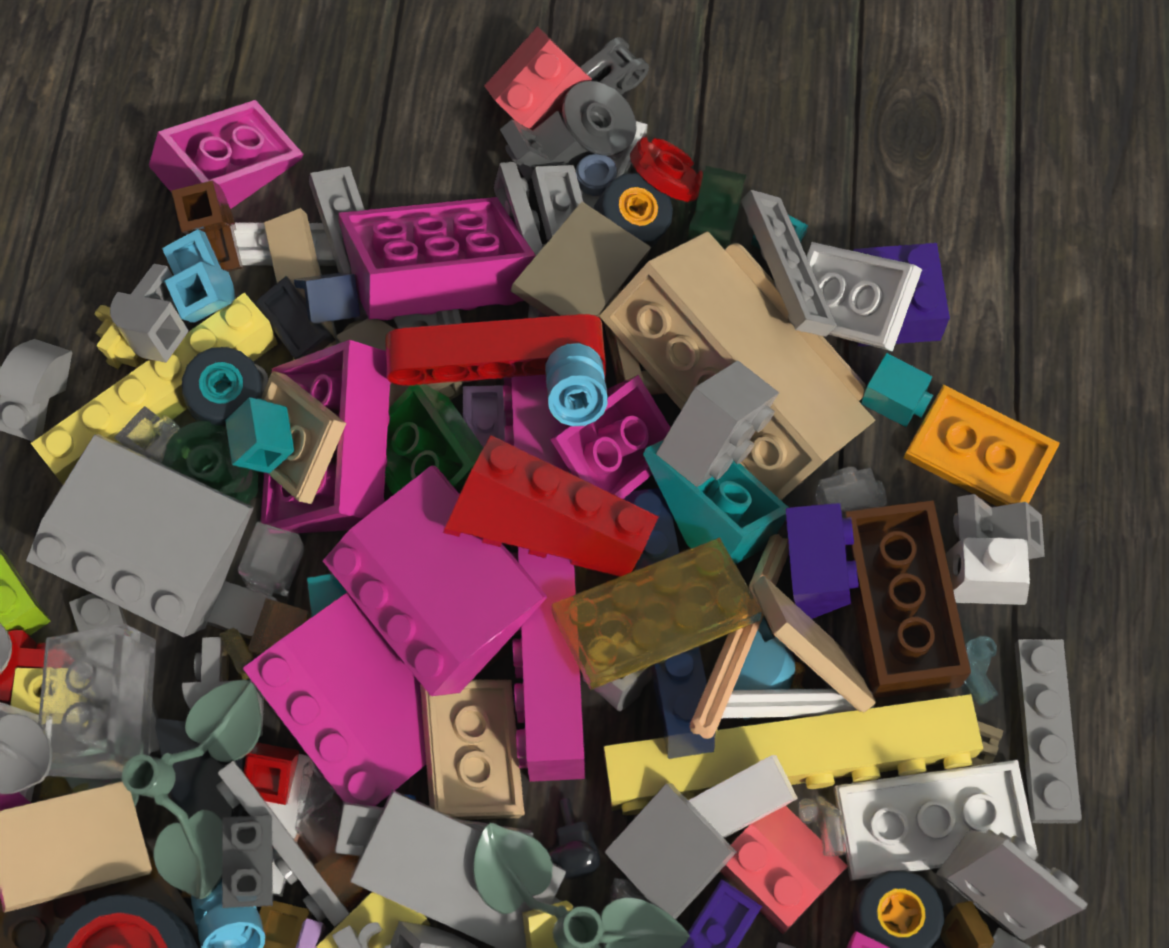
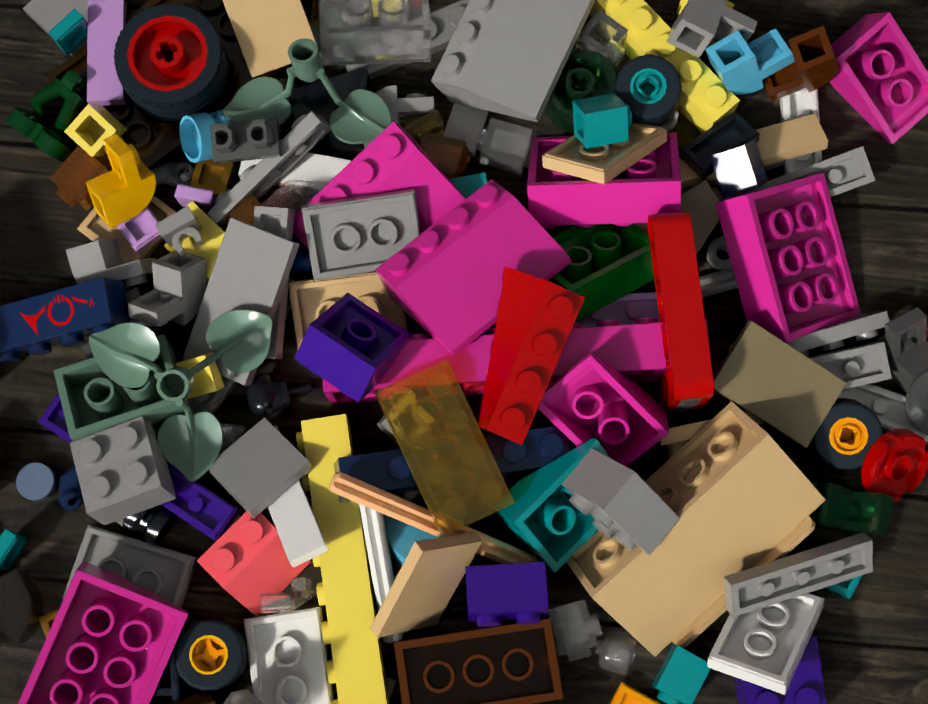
camera: 90 degrees right, 10 degrees up
red slope [244,743,299,805] -> none
medium azure wheel [545,343,607,426] -> none
sand blue tile [576,153,617,196] -> none
none -> dark purple slope [294,292,411,403]
none -> light grey tile [301,188,421,281]
none -> clear piece [595,632,637,676]

